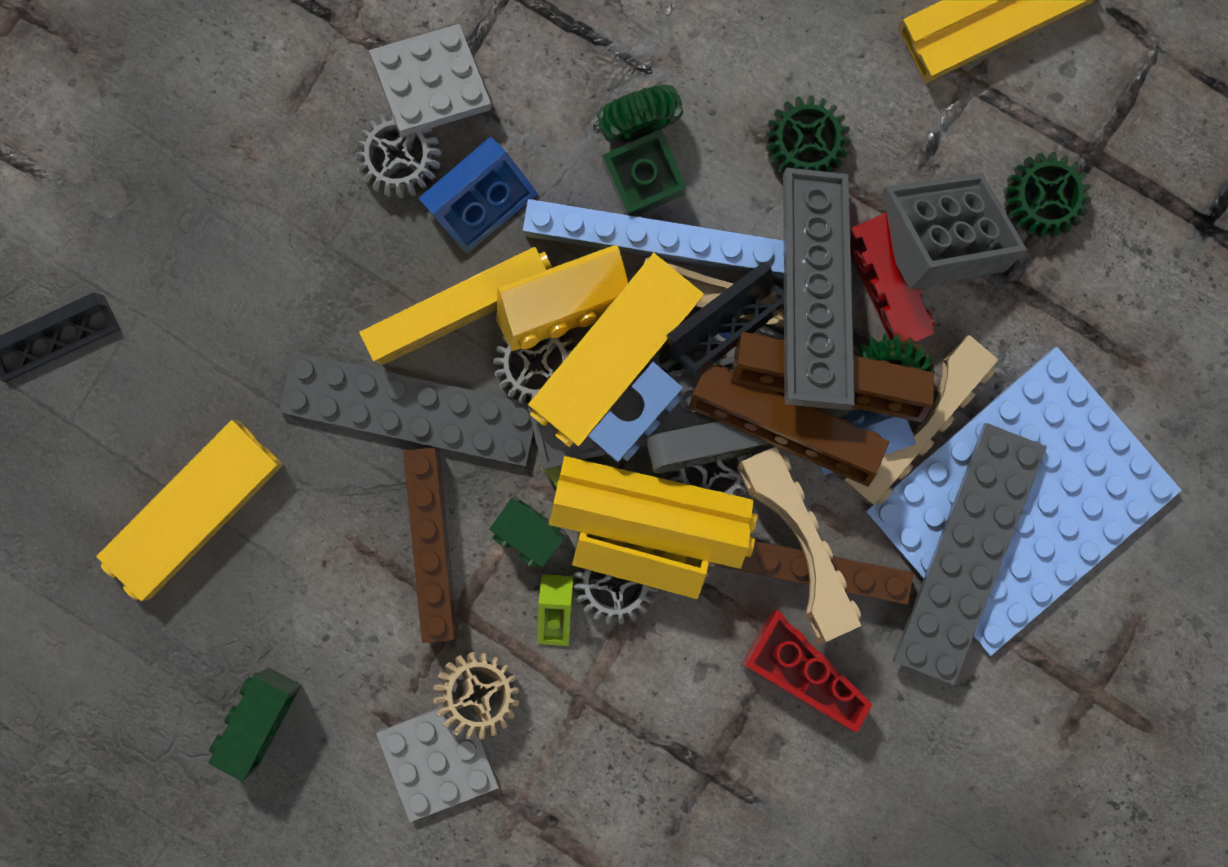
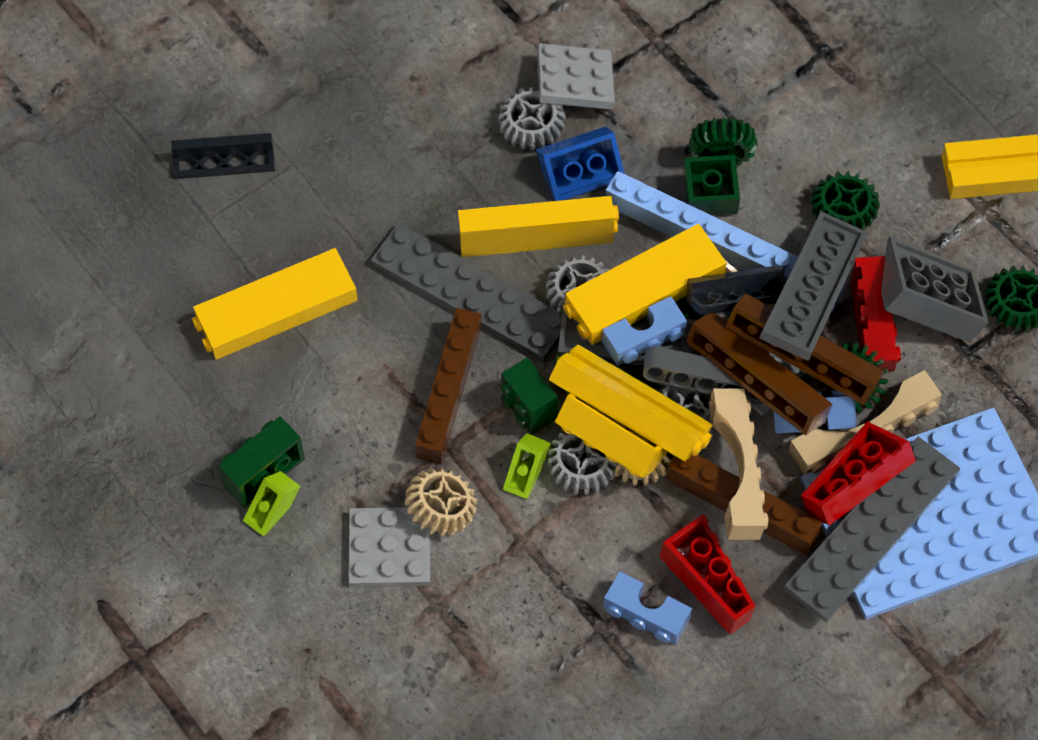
camera: 20 degrees right, 25 degrees down
yellow slope [496,244,628,352] -> none
none -> lime slope [243,471,301,536]
none -> medium blue arch [604,571,692,645]
none -> red wedge [801,421,916,525]

